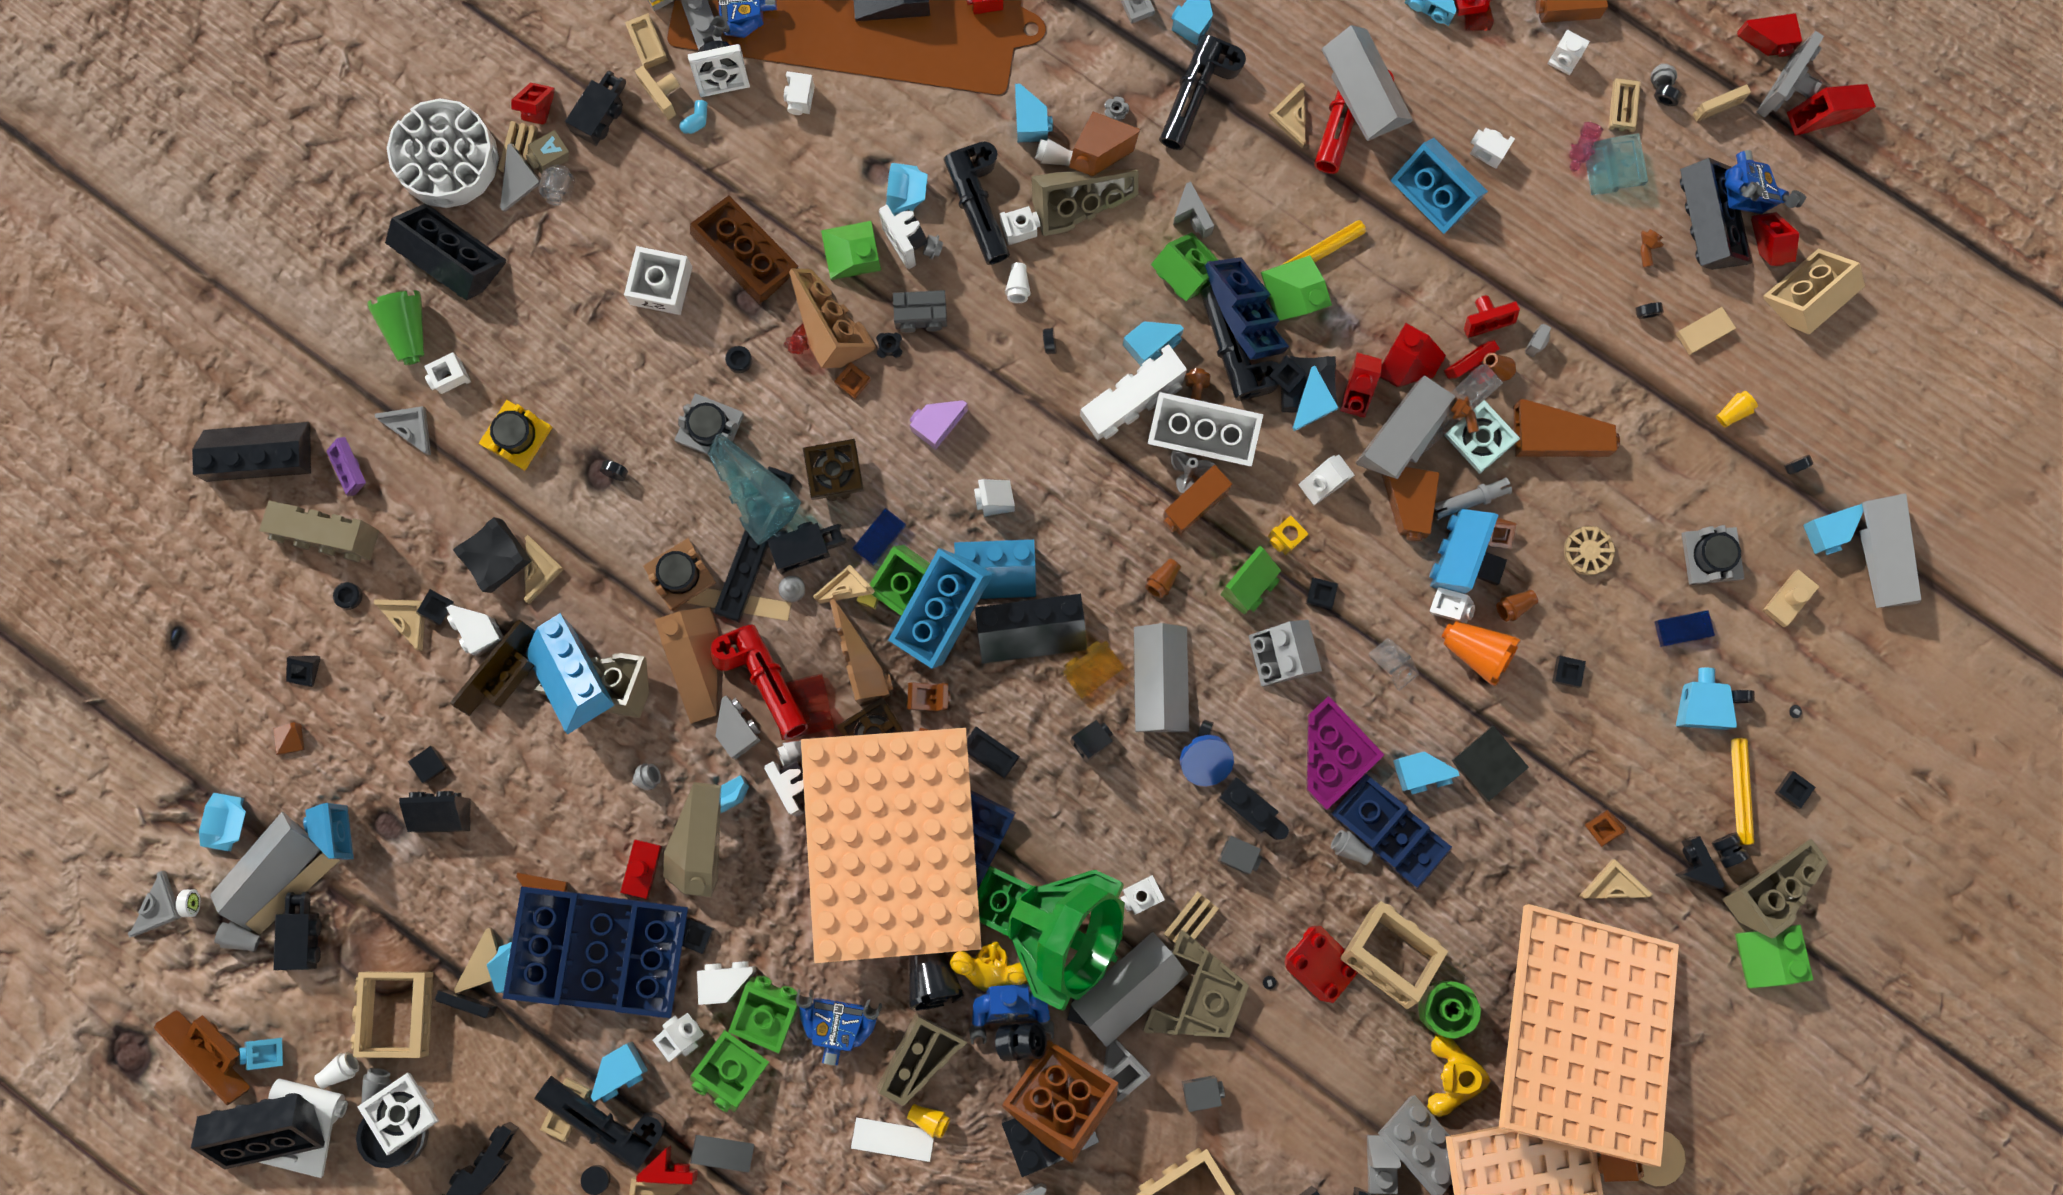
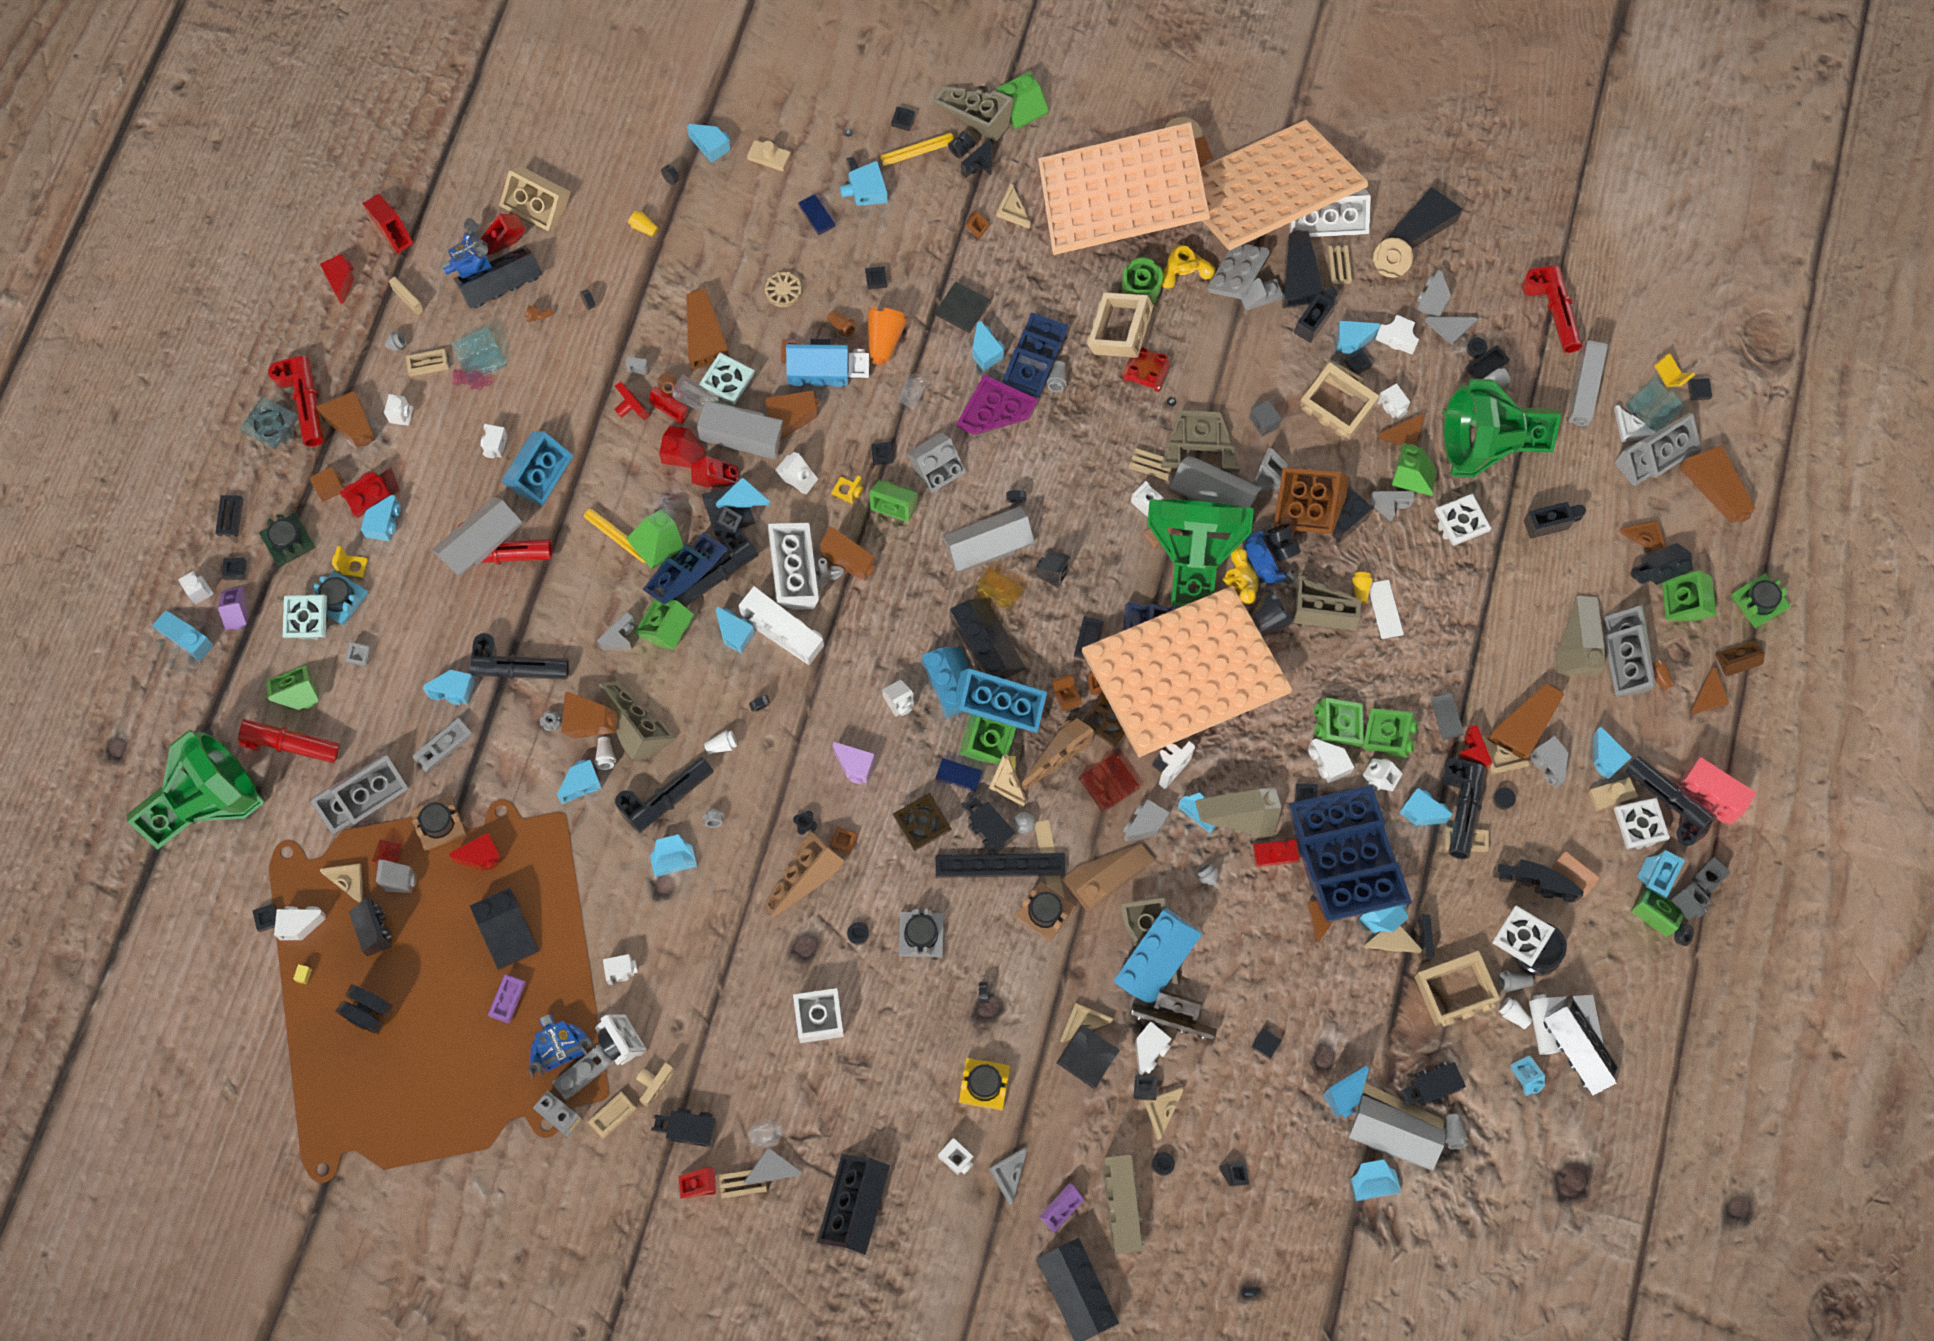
camera: 110 degrees left, 10 degrees down
light grey tile [128,871,181,937] -> none
dark orange bracket [154,1010,250,1105] -> none
white tile [176,889,201,917] -> none
dark orange slope [273,722,305,755] -> none
bright green cone [367,290,424,365] -> none
white brick [387,99,499,208] -> none
black slope [399,791,471,833] -> none
dark tan brick [526,130,569,175] -> none
medium azure arm [679,100,708,134] -> none
reddish brown slope [690,195,799,305] -> none
clear light blue wedge [708,434,801,545] -> none
red piece [711,624,808,739] -> none
white cone [777,737,814,767] -> none
clear red plate [783,323,809,354] -> none
torso [796,989,882,1065] -> none
bright green slope [821,221,881,280] -> none
white piece [879,205,927,270] -> none
dark grey brick [893,290,947,333] -> none
white brick [1000,206,1041,246] -> none
dark orange cone [1145,559,1181,599] -> none
blue tile [1180,735,1234,787] -> none
dark orange plate [1185,368,1211,401] -> none
black brick [1216,777,1289,840] -> none
dark grey brick [1218,836,1262,875] -> none
tan tile [1269,83,1306,148] -> none
light grey pin [1434,477,1512,520] -> none
dark orange plate [1450,396,1479,433] -> none
black tile [1654,85,1682,106] -> none
tan tile [1676,307,1736,355] -> none
piece [1681,525,1745,585] -> none
light grey plate [1756,31,1824,118] -> none
light grey slope [1859,493,1921,608] -> none

